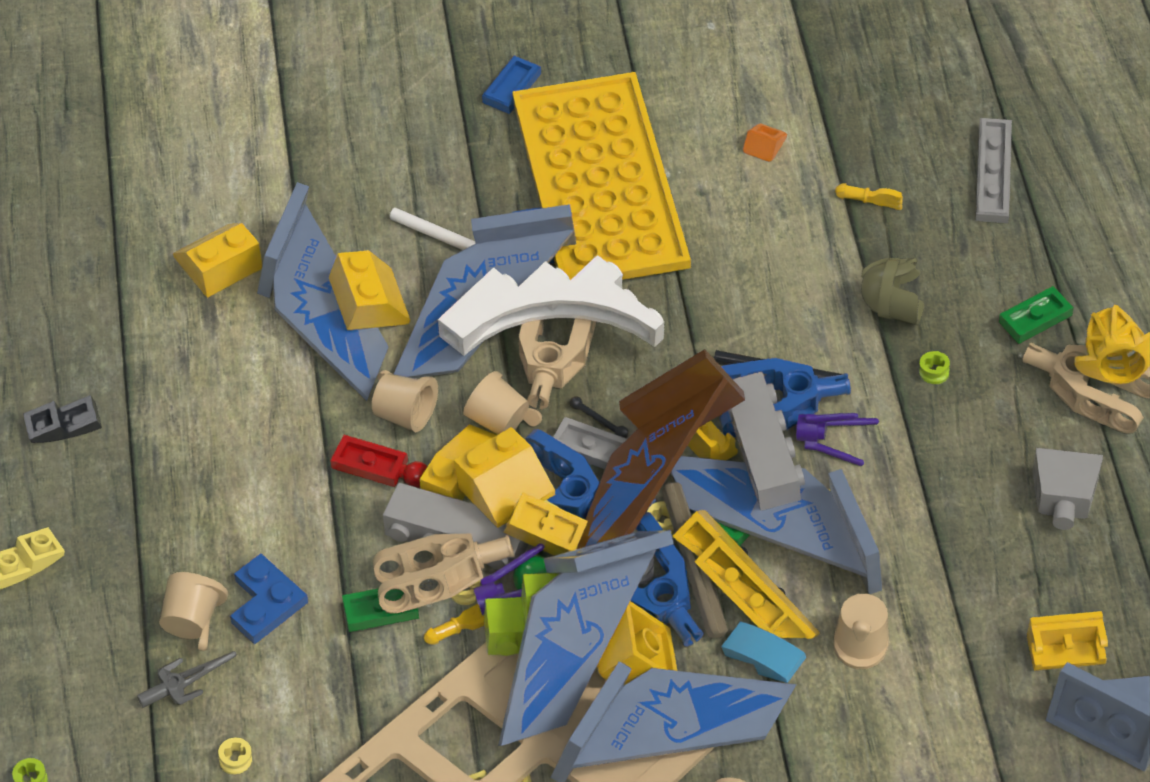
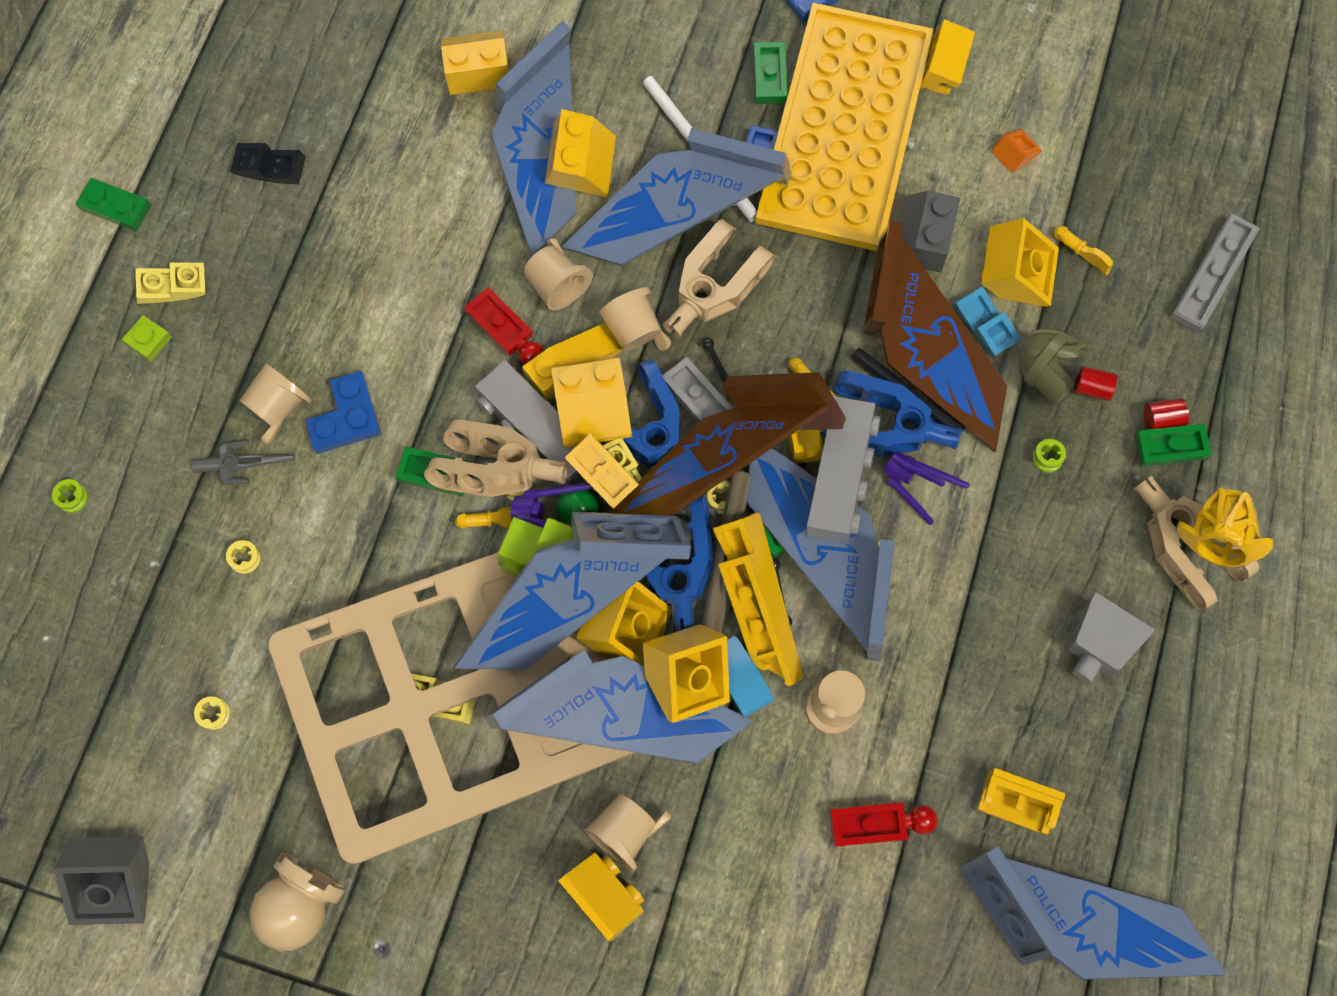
camera: 25 degrees right, 20 degrees up
white arch [438,255,664,356] -> none
none -> lime plate [121,315,172,362]
none -> yellow slope [643,624,730,723]
none -> green plate [753,42,788,104]
none -> red plate [829,802,938,848]
none -> reddish brown piece [863,221,1007,452]
none -> dark grey slope [888,191,960,273]
none -> yellow hinge [920,19,975,95]
none -> dark azure slope [952,286,1022,357]
none -> yellow slope [981,218,1059,307]
none -> red piece [1074,366,1118,401]
none -> red piece [1143,398,1189,430]

